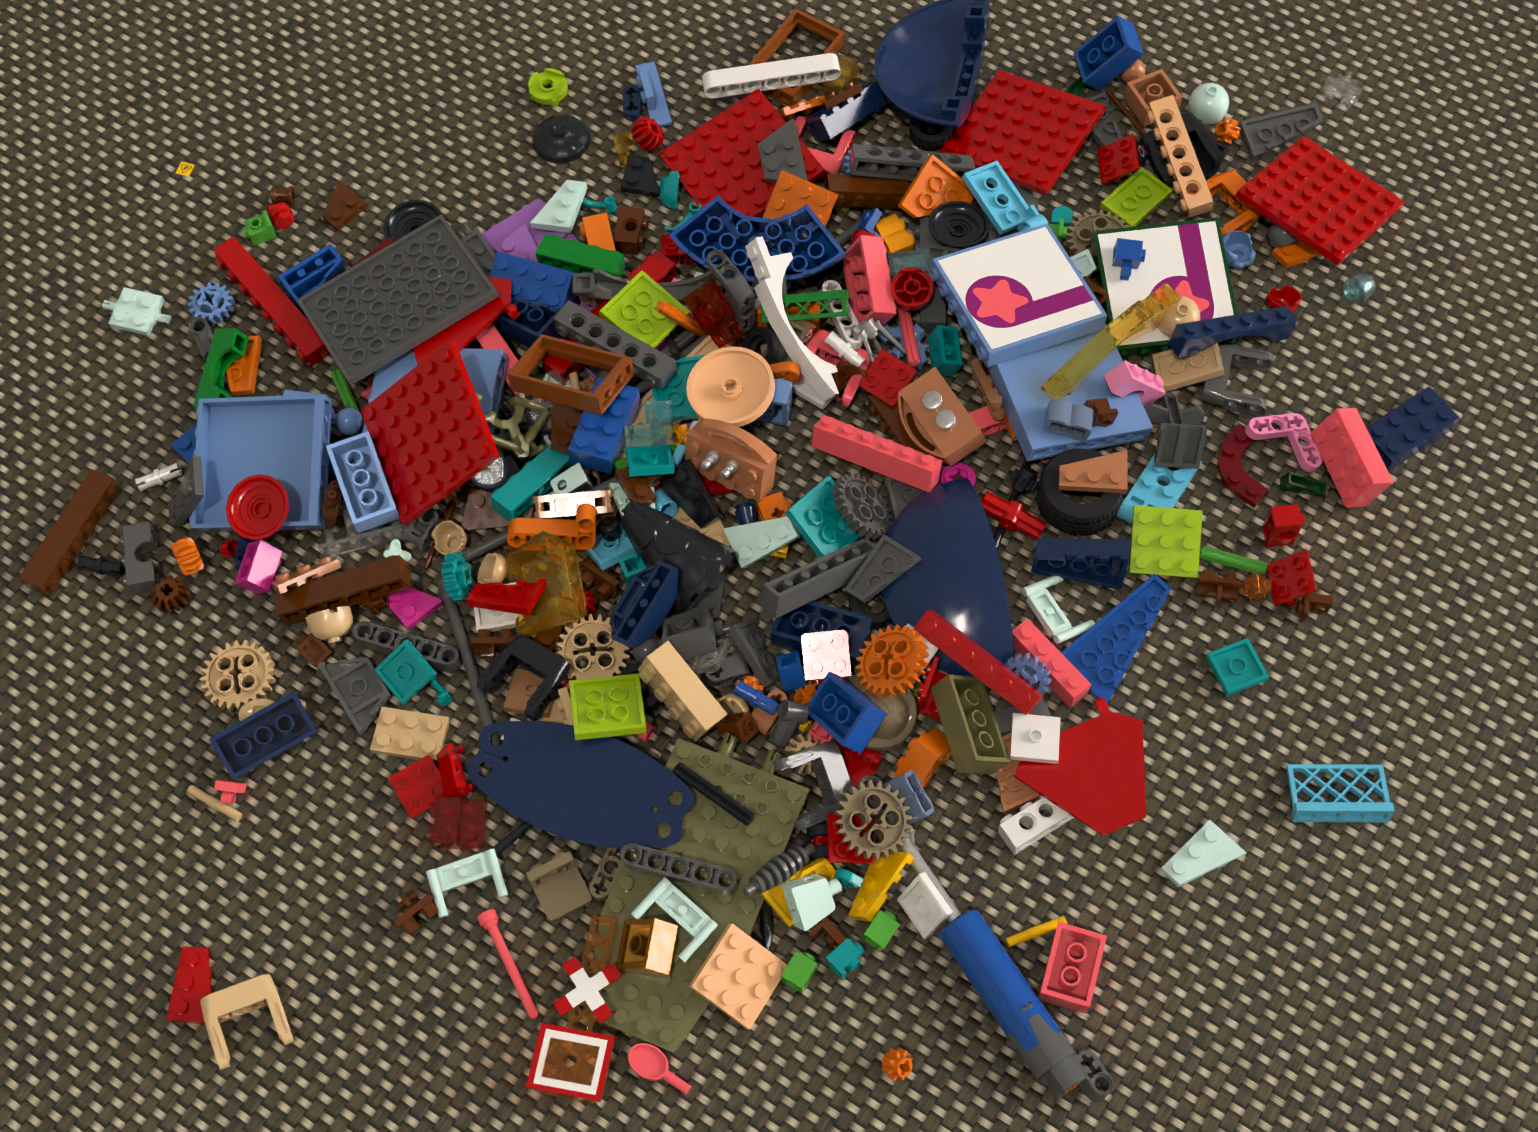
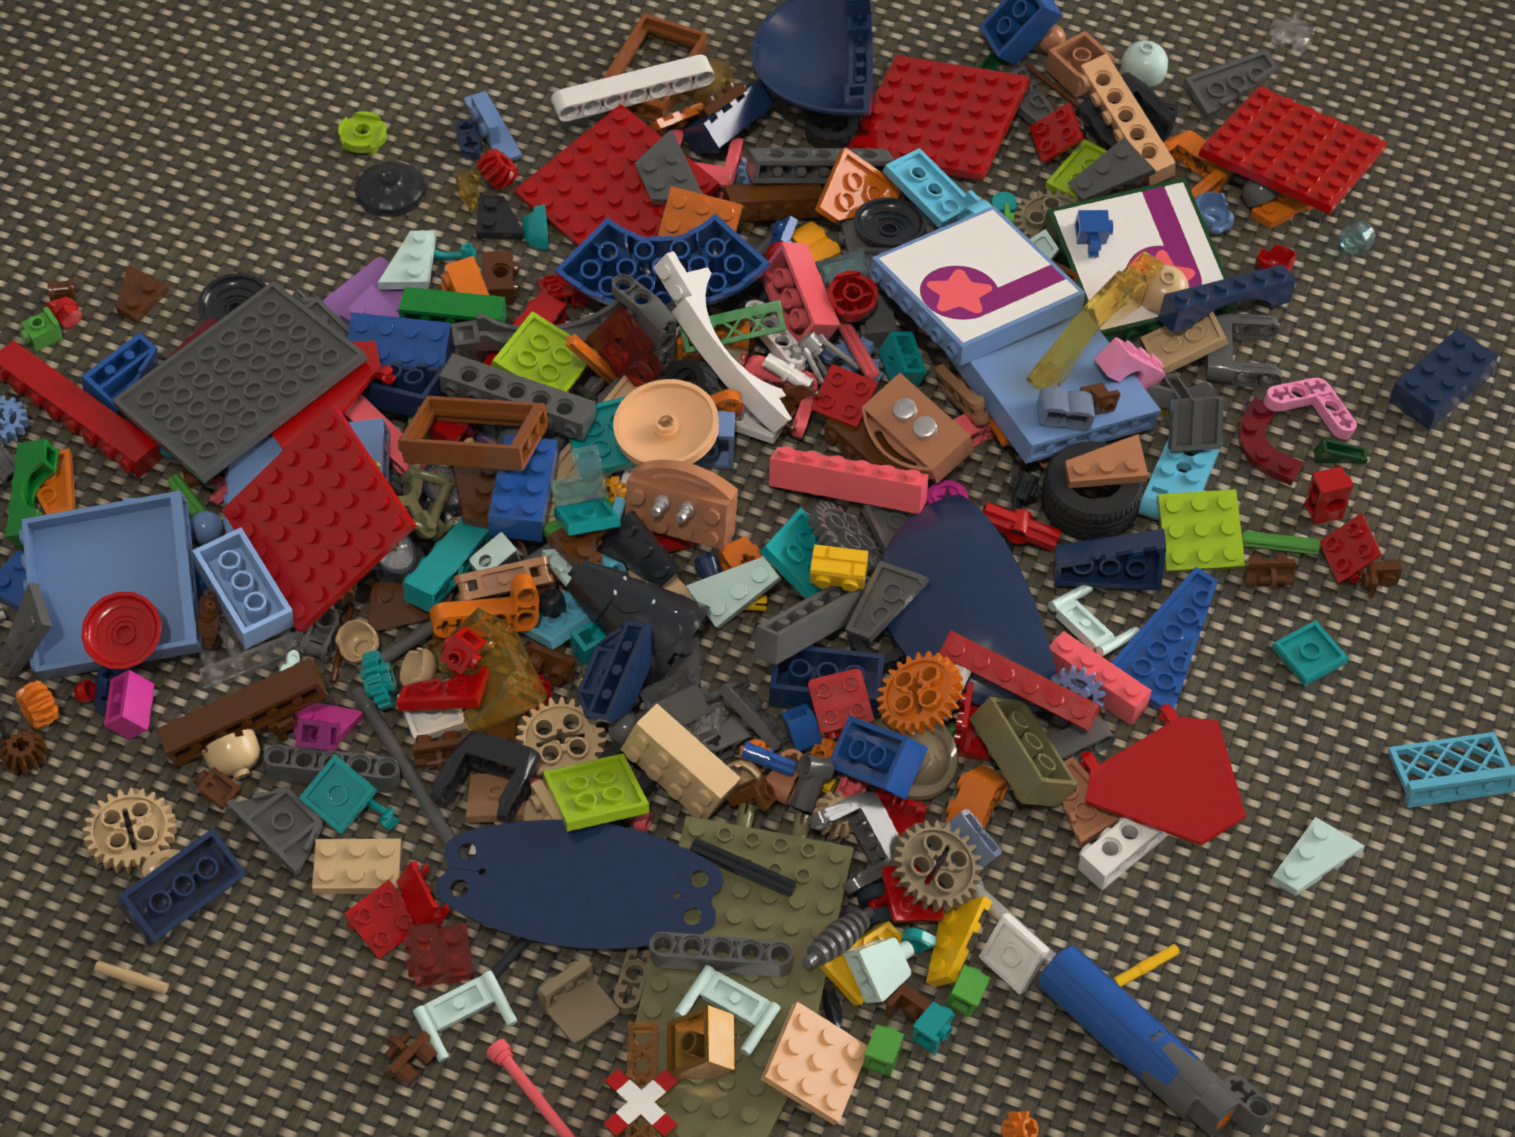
camera: 15 degrees left, 10 degrees down
coral tile [214,780,247,804] -> none
nougat wing [271,556,341,594] -> none
teal piece [664,203,701,231] -> none
white plate [1010,713,1060,764] -> none
coral brick [1038,922,1107,1014] -> none
orange gear [1214,117,1241,144] -> none
clear orange gear [1242,573,1272,601] -> none
coral brick [1310,408,1394,508] -> none
none -> magenta brick [294,719,340,750]
none -> red brick [439,626,487,675]
none -> yellow brick [810,544,868,592]
none -> dark grey wing [1068,137,1156,201]

